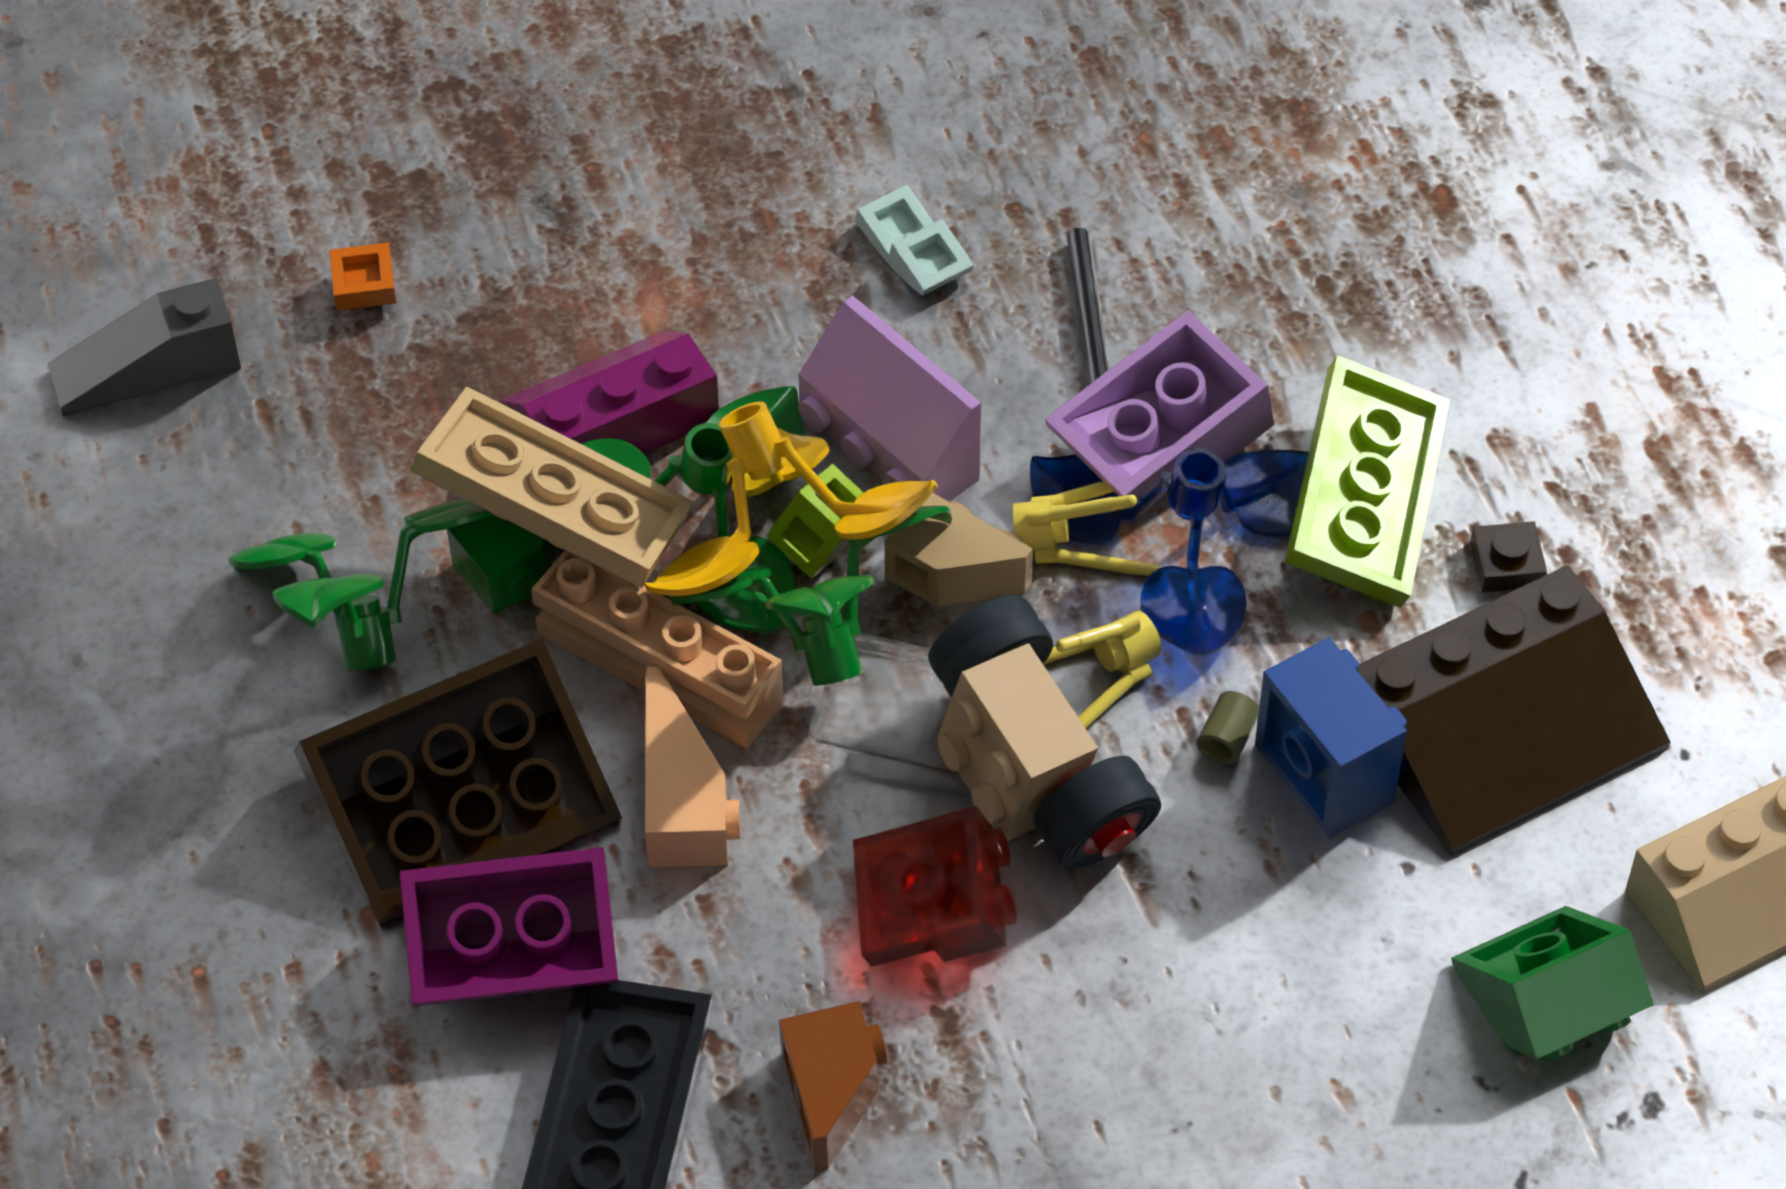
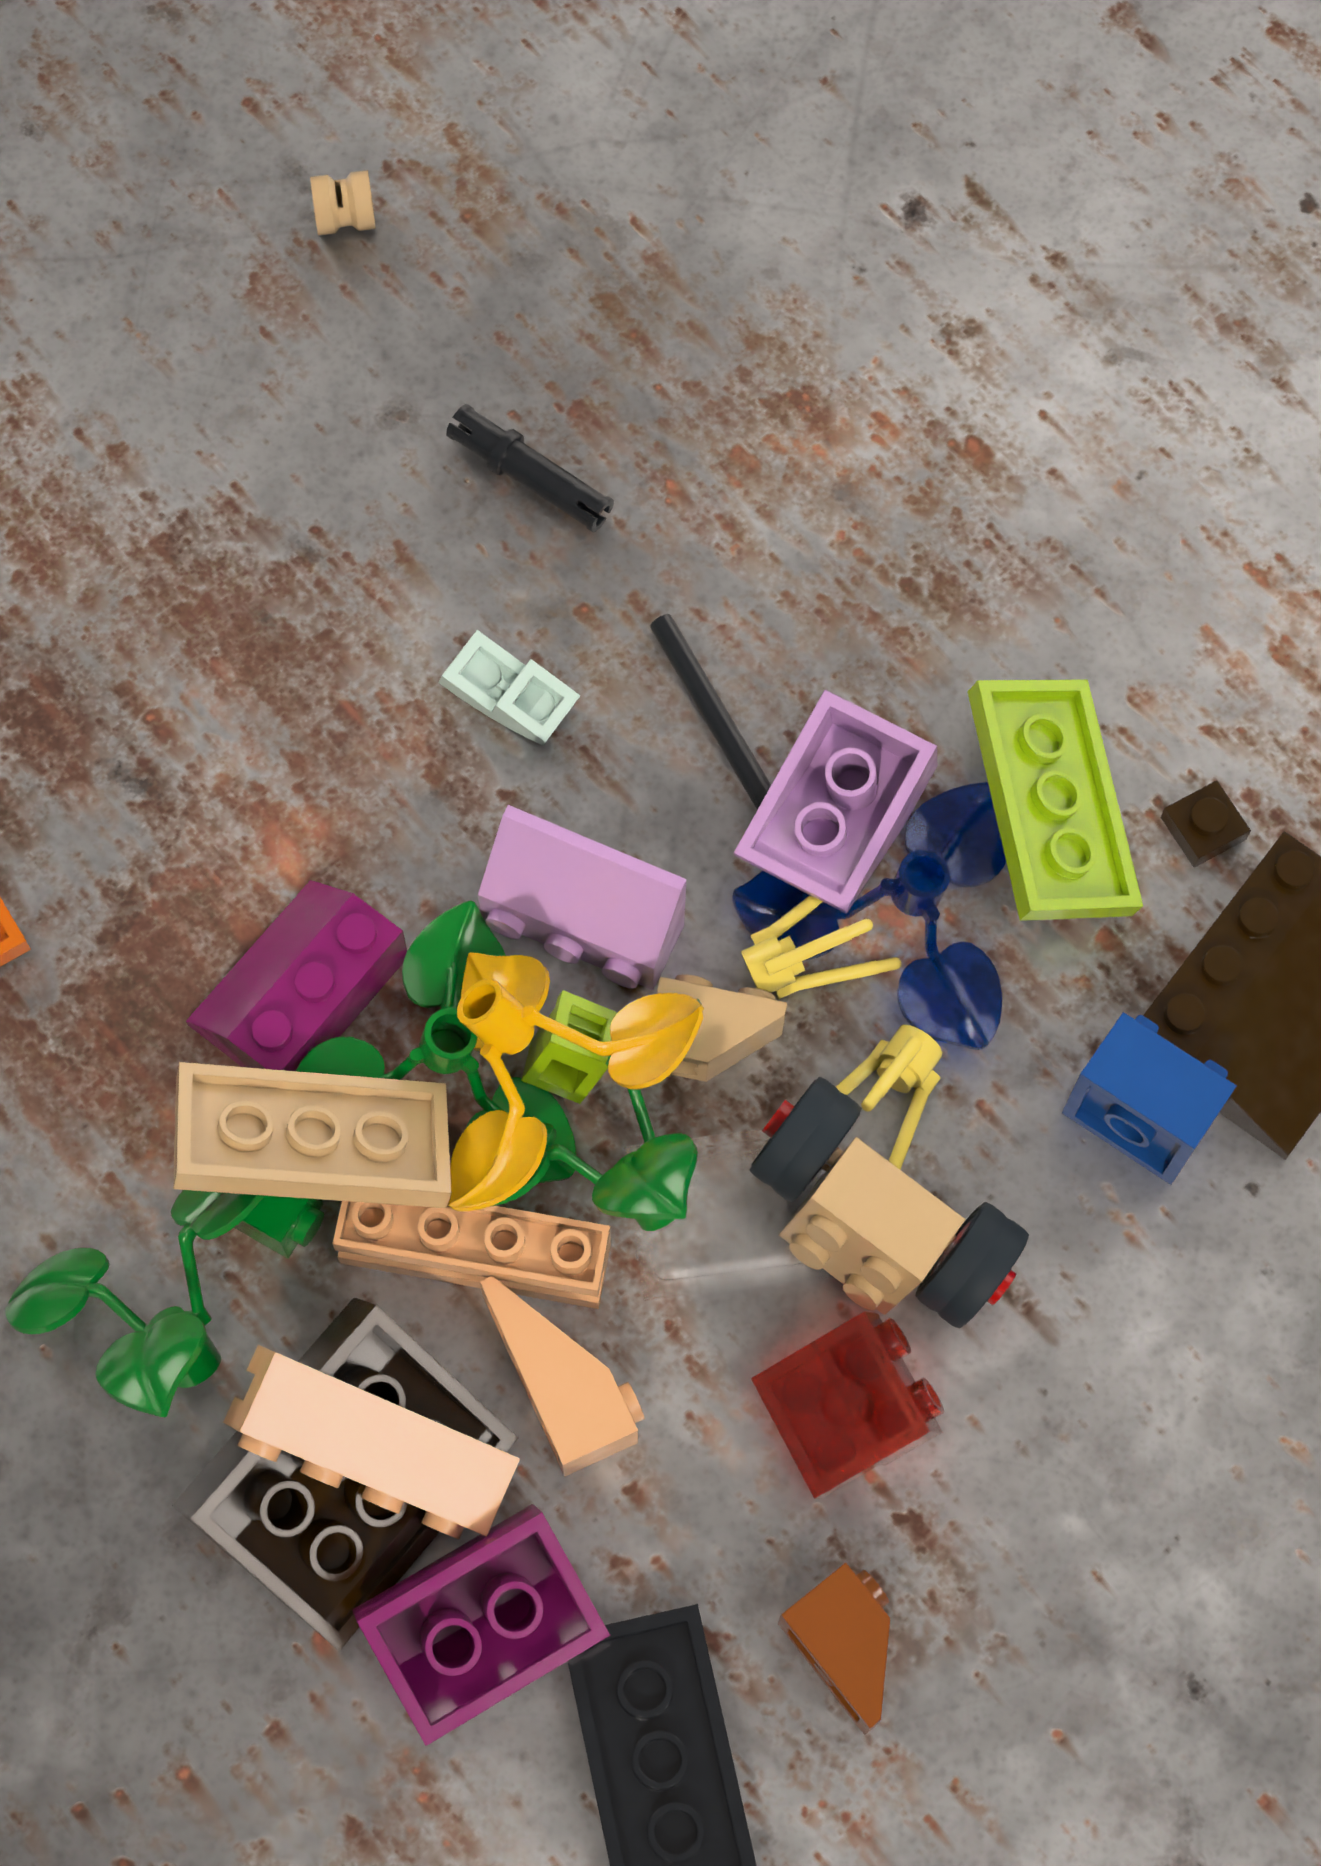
camera: 25 degrees left, 15 degrees up
olive hinge [1196,691,1259,765] -> none
none -> light nougat brick [223,1345,520,1539]
none -> black pin [446,404,614,533]

